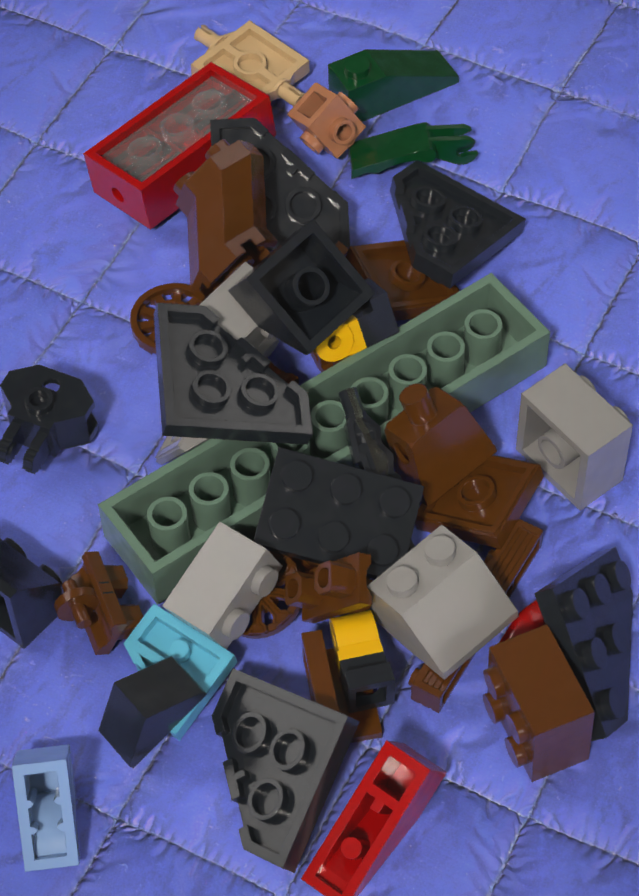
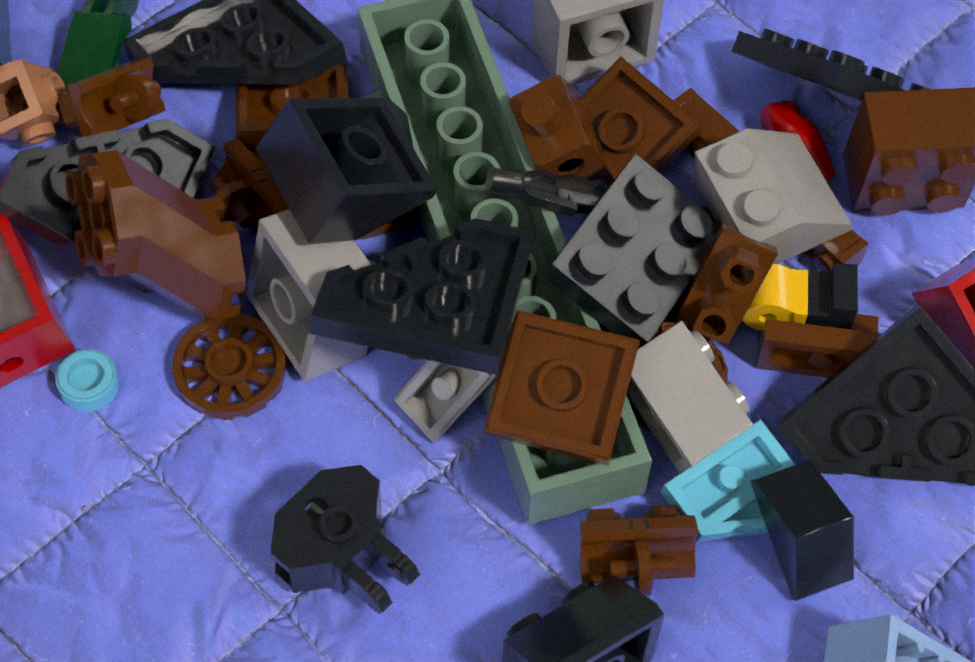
camera: 75 degrees left, 5 degrees up
none -> medium azure tile [55,349,119,412]
none -> reddish brown hips [58,57,166,137]
none -> reddish brown plate [484,310,640,466]

